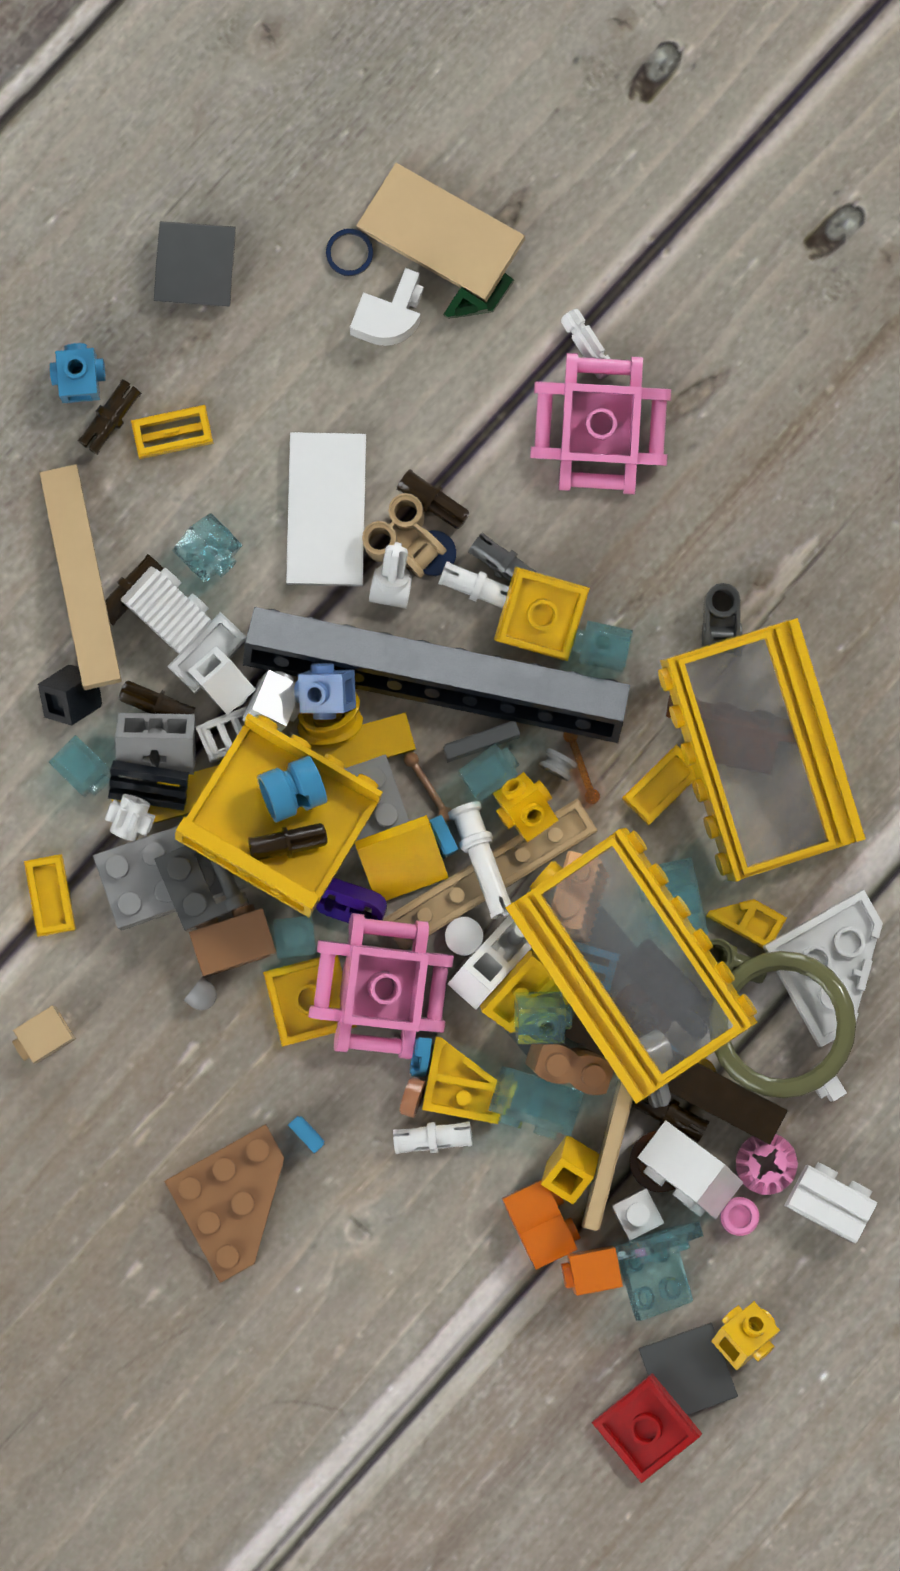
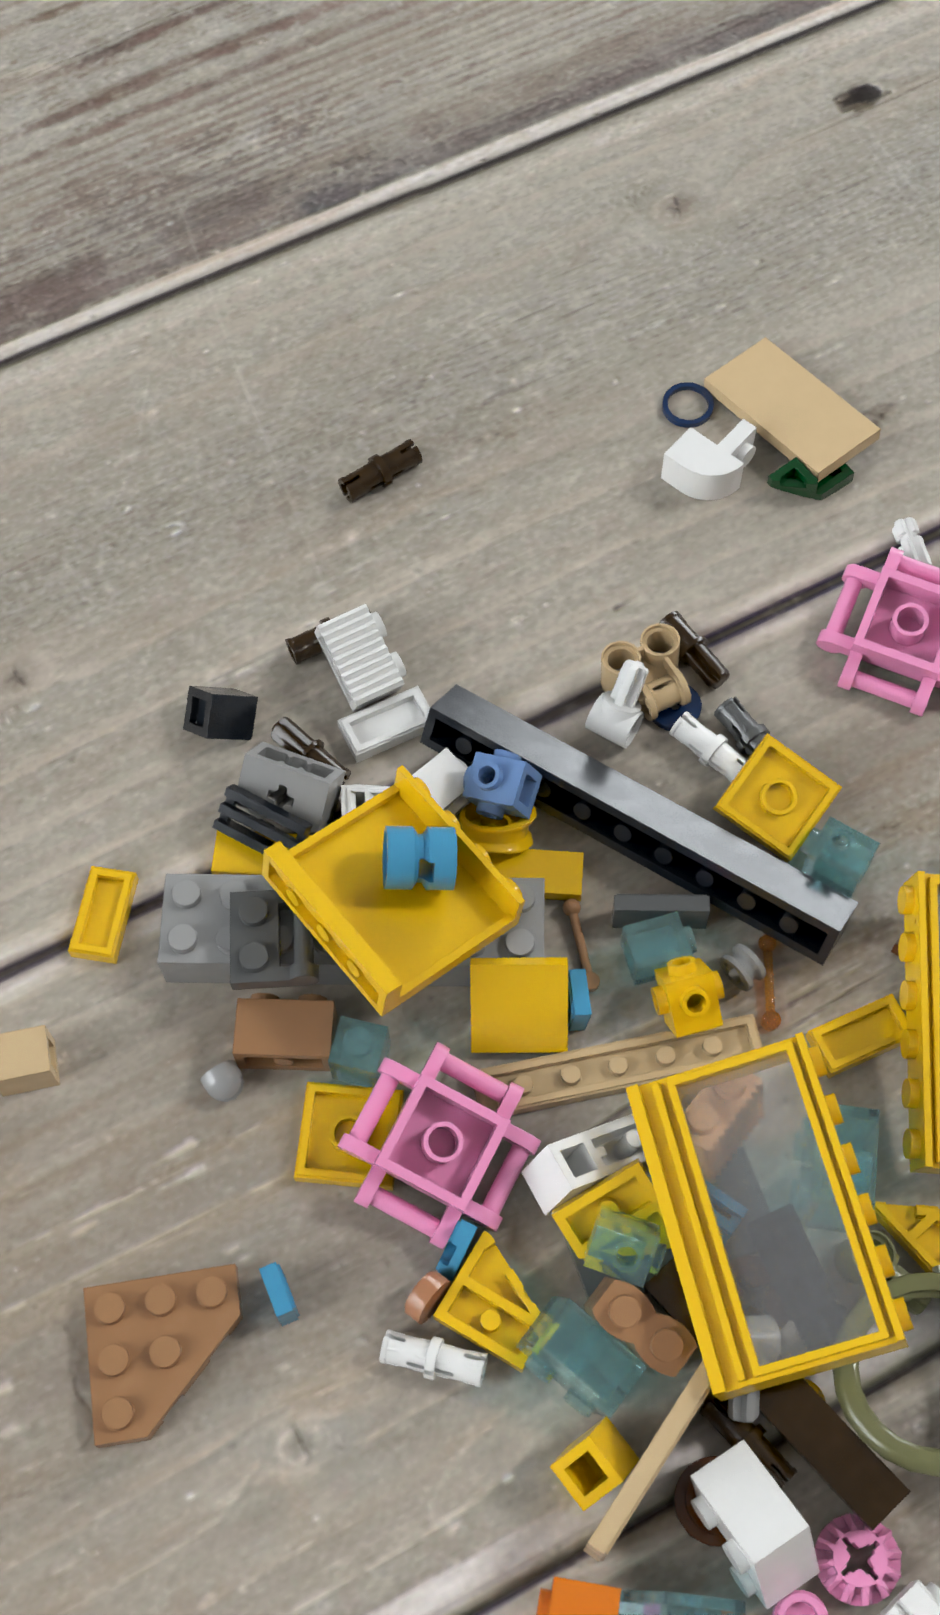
camera: 25 degrees right, 20 degrees down
tan tile [39,464,122,690] -> none
clear light blue brick [49,735,111,798] -> none
dark azure brick [50,343,106,403] -> none
white gear [105,794,155,841] -> none
yellow tile [131,405,214,459] -> none
dark grey slope [154,221,236,307] -> none
clear light blue brick [172,513,243,582] -> none
white brick [188,646,256,715] -> none
dark brown axle [248,823,328,860] -> none
white tile [286,432,366,587] -> none
dark purple beam [316,878,387,923] -> none
white tile [445,917,483,956] -> none
white pin [448,801,511,919] -> none
orange brick [501,1179,581,1270] -> none
white brick [610,1188,664,1241] -> none

